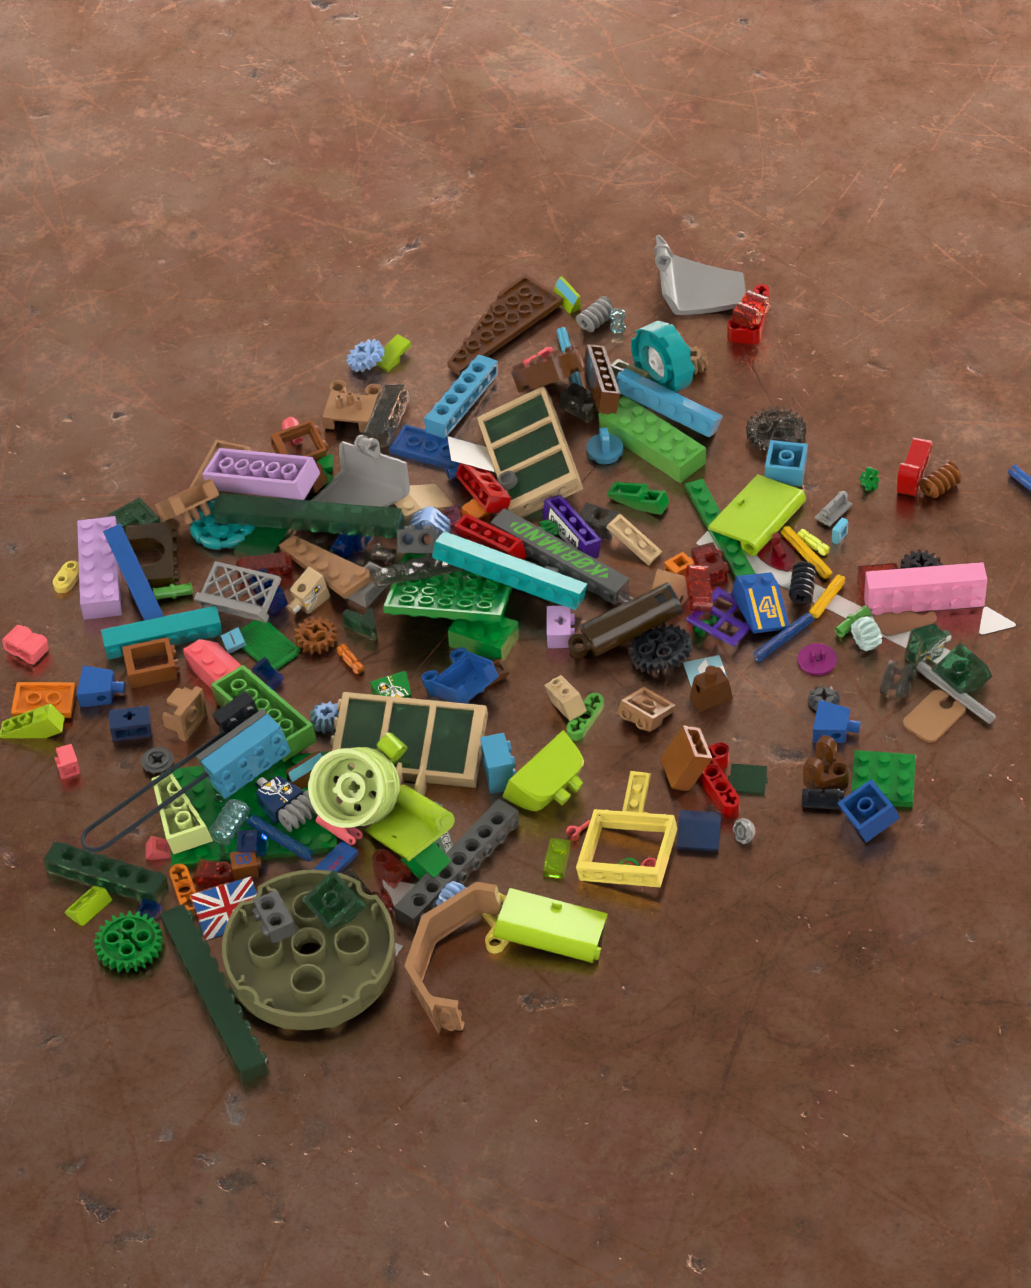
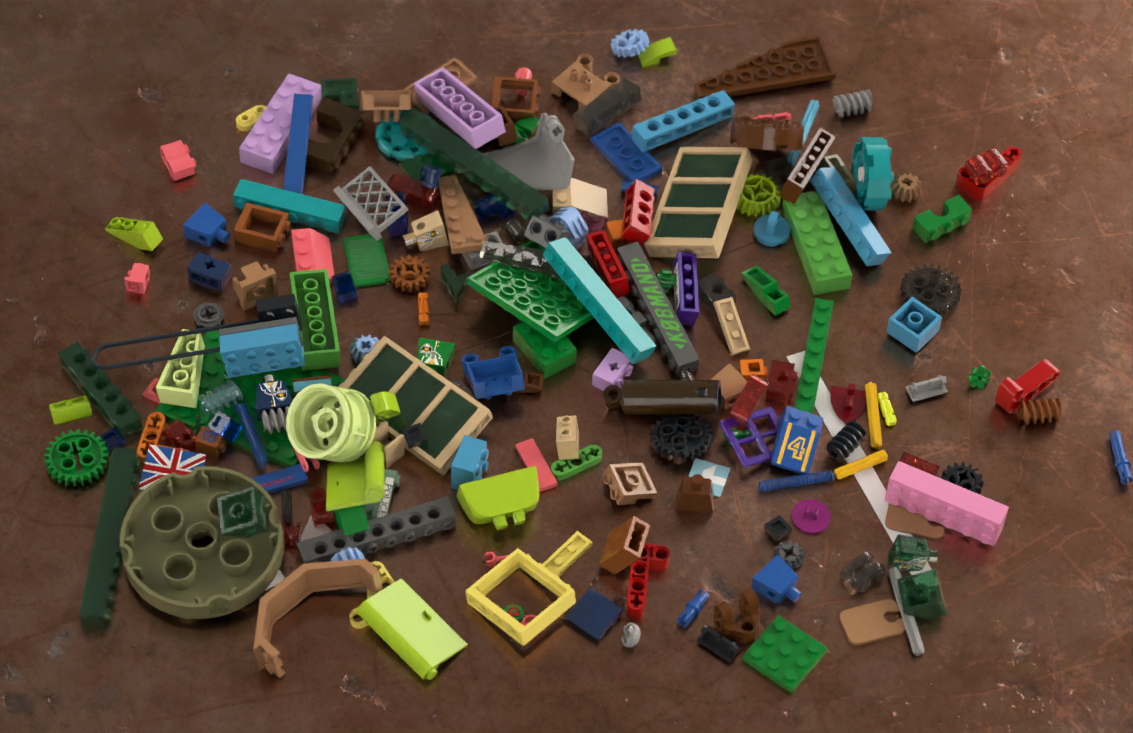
camera: 25 degrees right, 5 degrees up
orange plate [11,682,77,718] -> none
bright green pin [153,583,193,600] -> none
medium azure tile [221,627,246,654] -> none
dark grey brick [252,890,296,944] -> none
white sticker [448,437,494,472] -> none
dark grey tile [498,471,518,490] -> none
clear neon green plate [543,838,571,878] -> none
lime slope [552,276,581,314] -> none
clear light blue bush [610,309,626,333] -> none
light grey panel [654,235,748,315] -> none
lime door [708,474,806,556] -> none
clear green piece [728,764,768,795] -> none
medium azure tile [832,518,848,545] -> none
bright green pin [834,606,872,638] -> none
blue brick [838,779,900,842] -> none
light aqua gear [851,616,882,651] -> none
white sticker [979,607,1016,634] -> none
none -> black plate [402,423,427,449]
none -> dark blue piece [419,164,442,189]
none -> coral tile [515,438,558,493]
none -> blue pin [677,589,709,627]
none -> lime gear [736,172,781,218]
none -> black plate [764,515,792,542]
none -> green arch [912,195,972,243]

